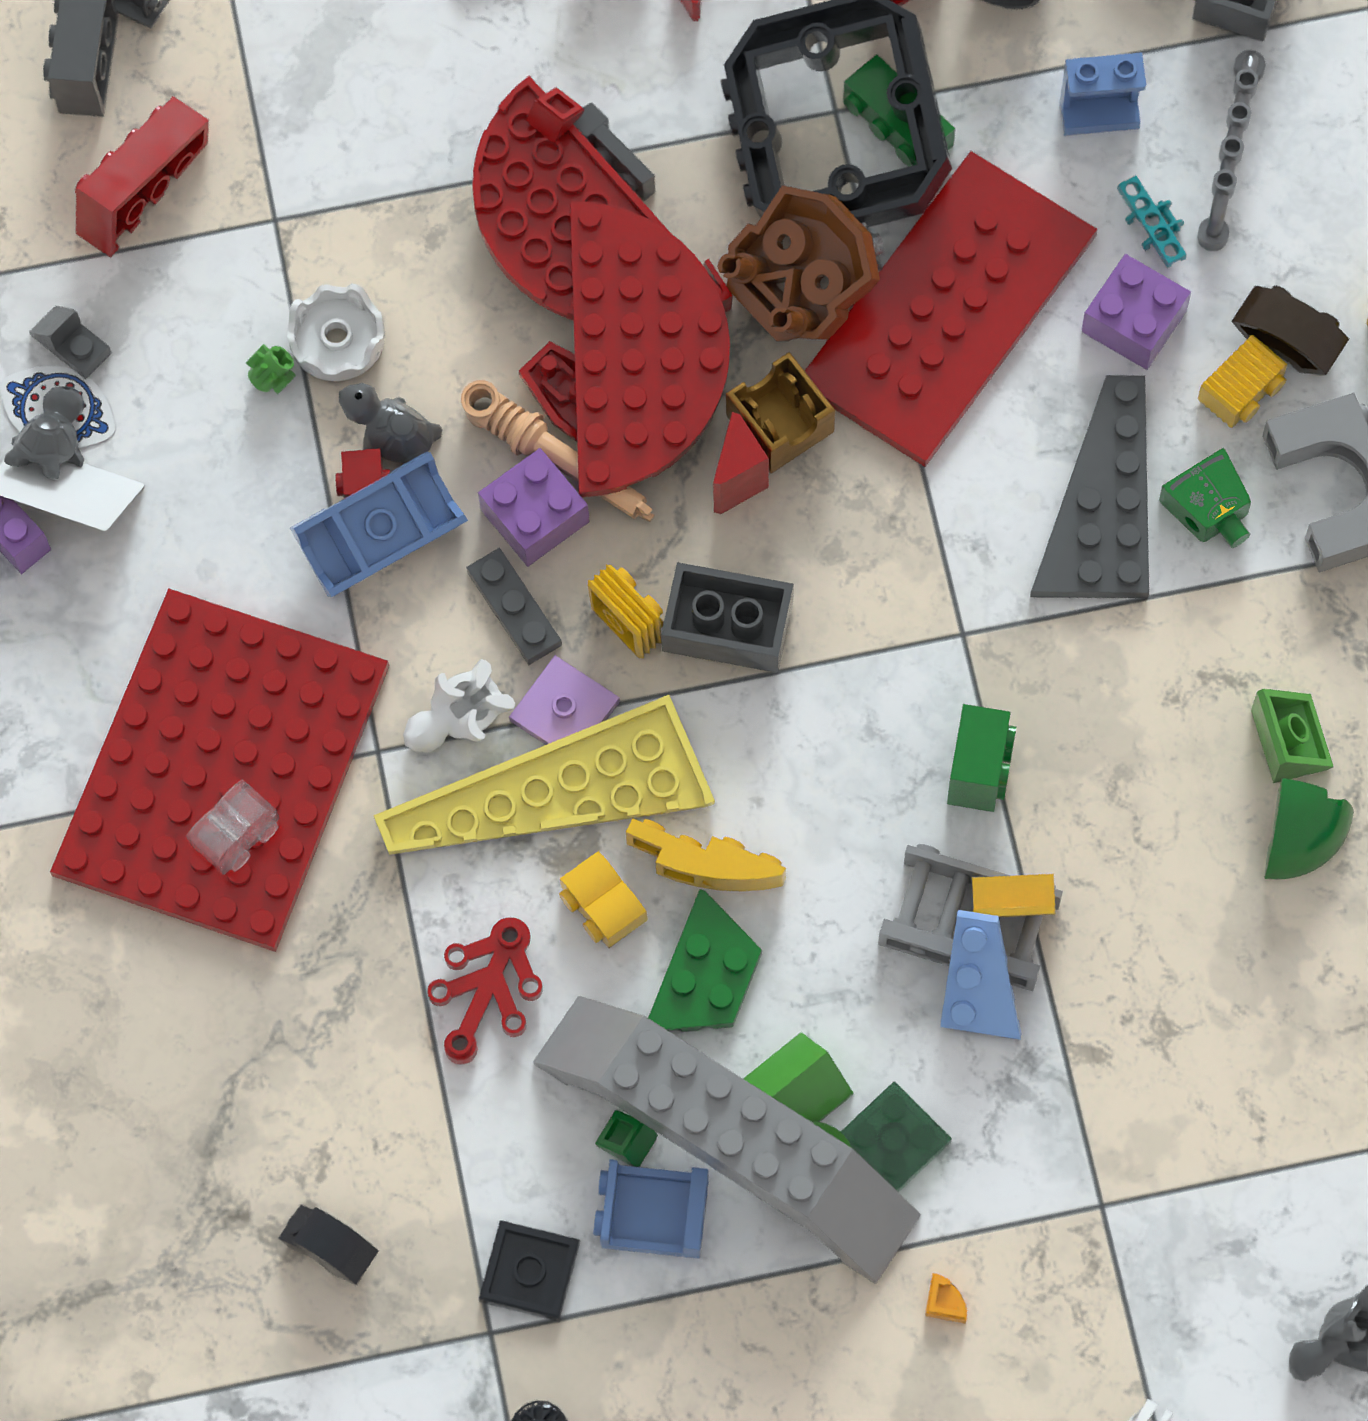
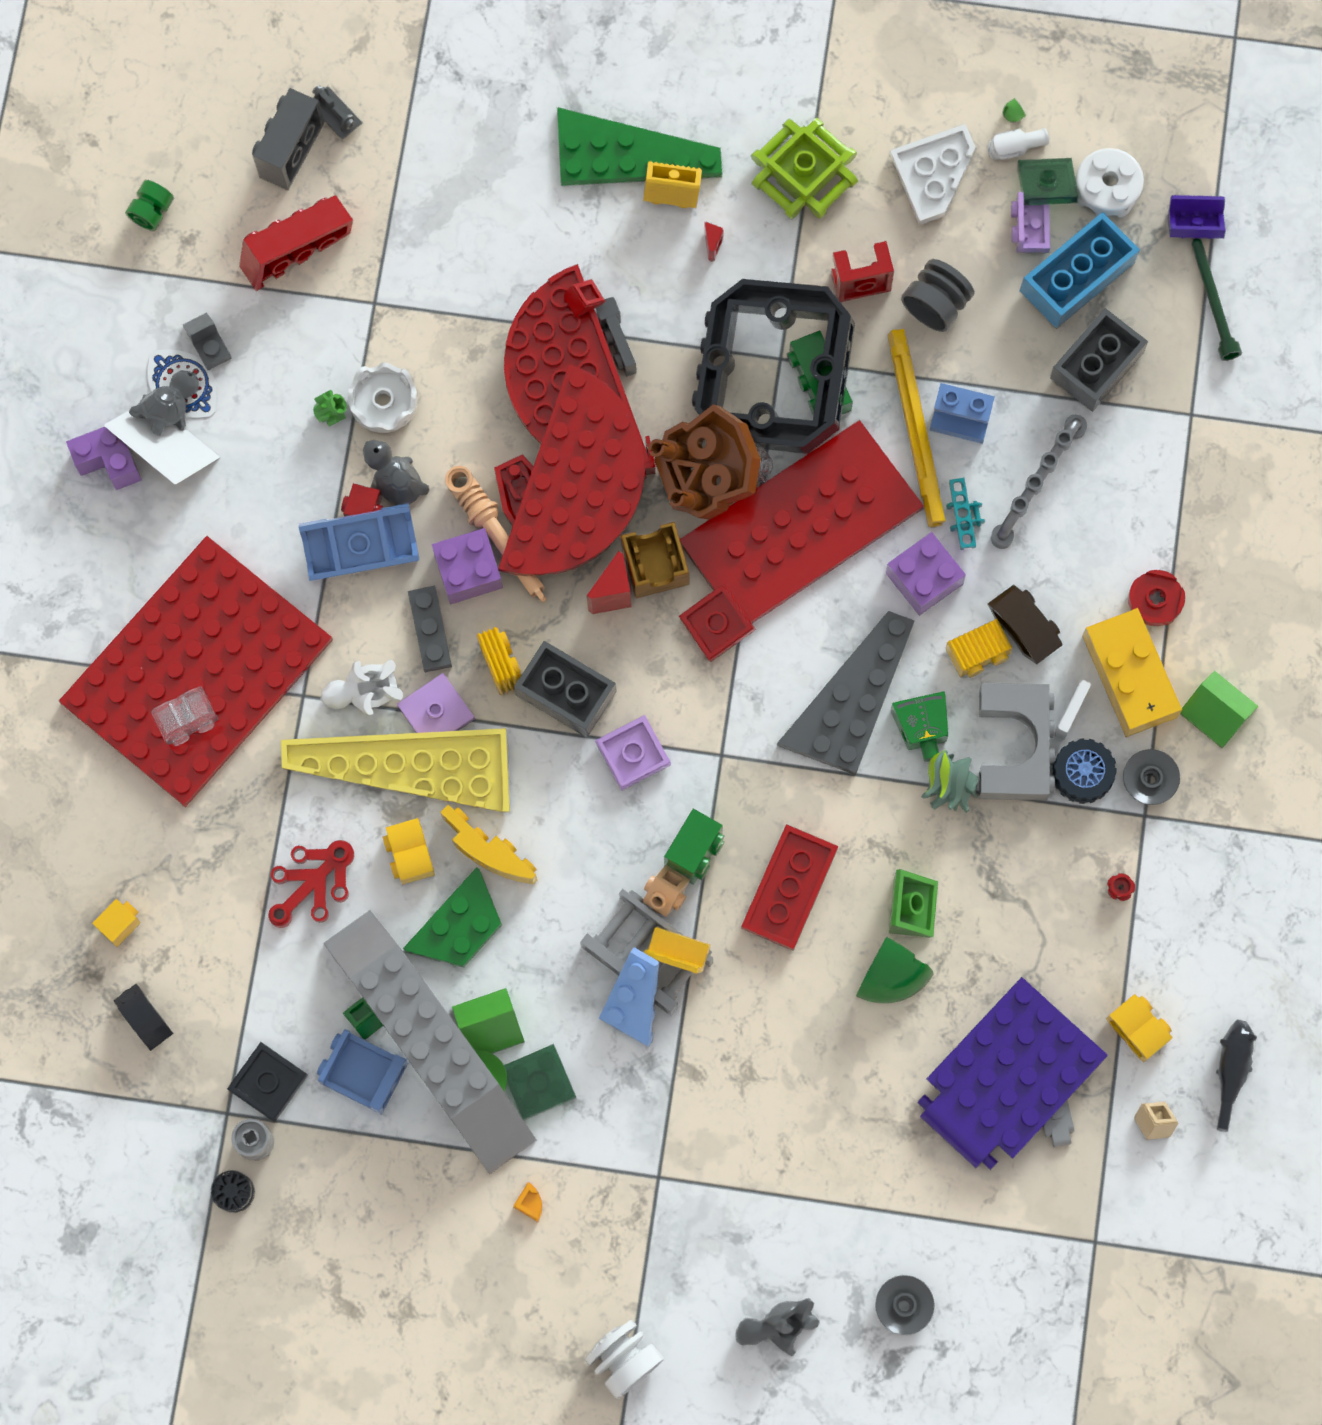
camera: 20 degrees right, 5 degrees up
none -> yellow brick [92,899,141,947]
none -> light grey wheel [231,1119,274,1161]
none -> lavender plate [595,715,671,791]
none -> light nougat brick [642,865,690,917]
none -> red plate [679,584,756,662]
none -> red plate [741,824,839,951]
none -> yellow piece [887,329,945,527]
none -> sand green hair [921,750,978,813]

